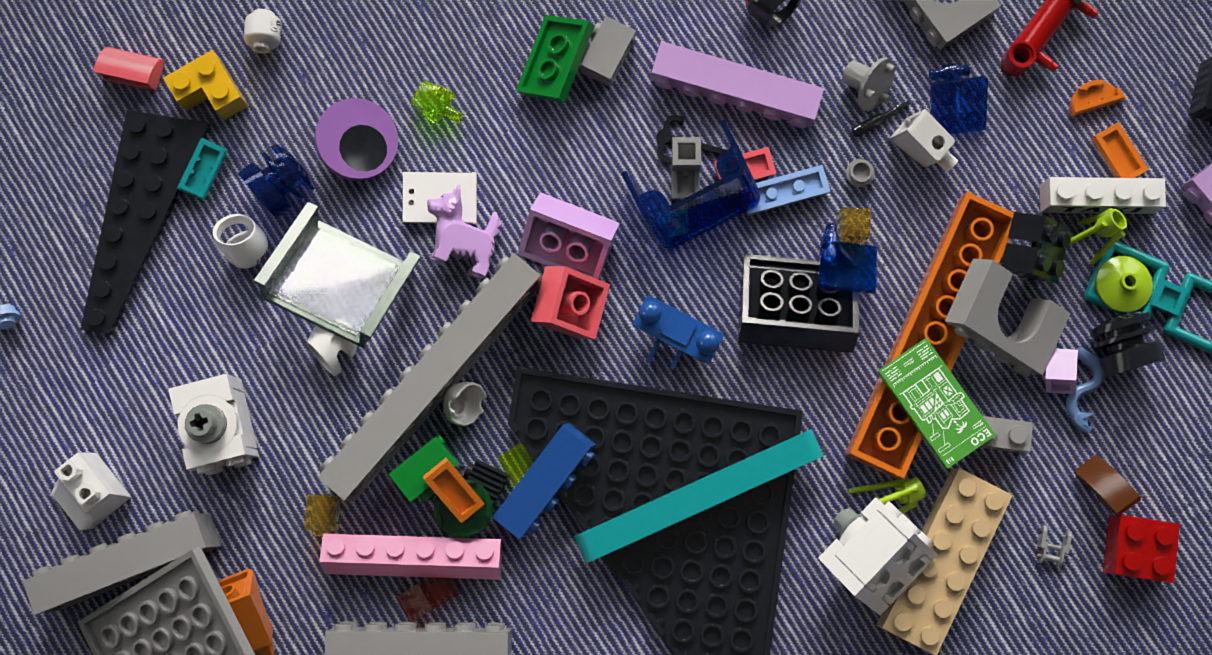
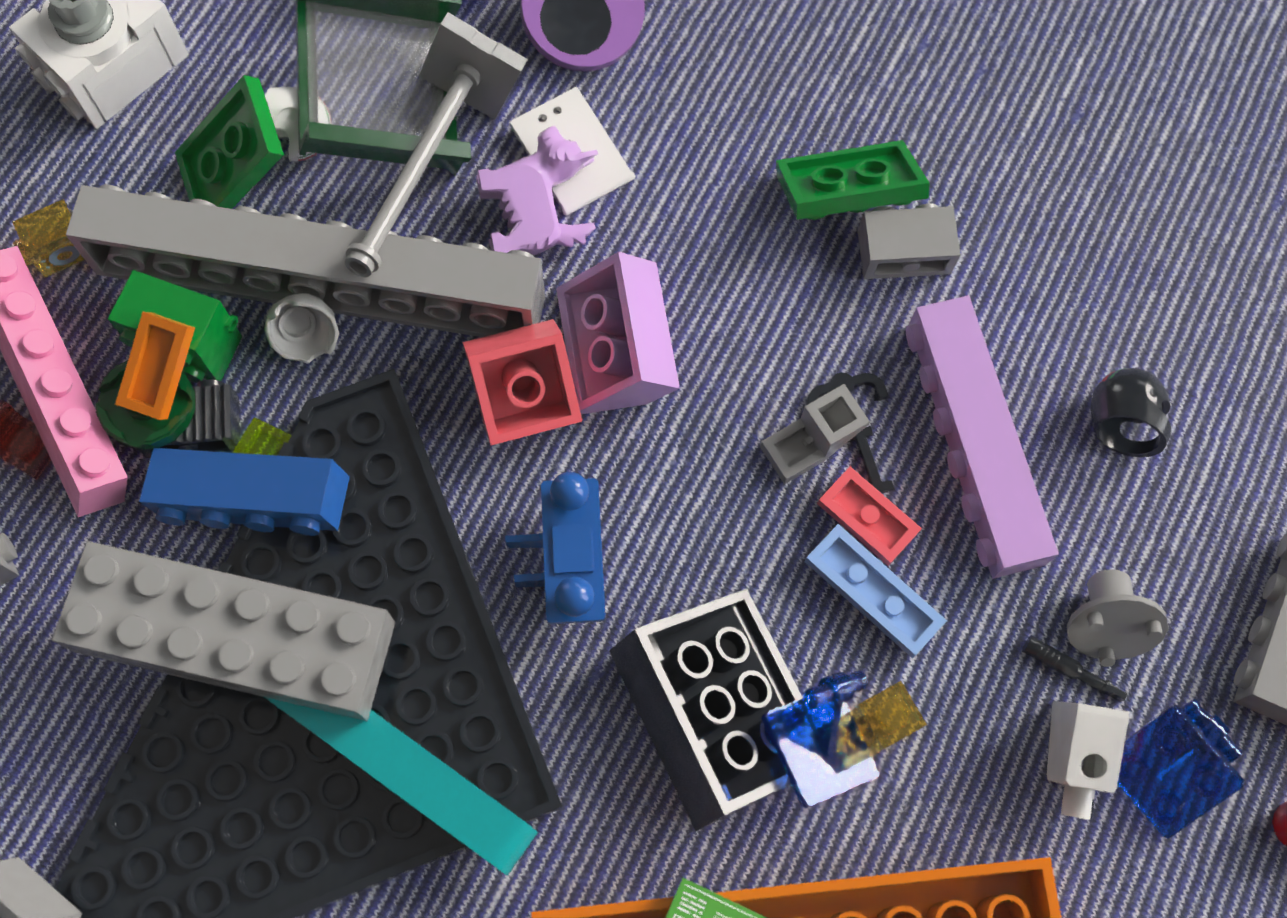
camera: 55 degrees right, 10 degrees down
clear neon green piece [411,80,464,124] -> none
clear blue windscreen [621,120,761,250] -> none
light grey plate [846,159,874,187] -> none
none -> light grey brick [52,541,395,721]
none -> green plate [175,75,284,209]
none -> light grey tile [345,12,528,277]

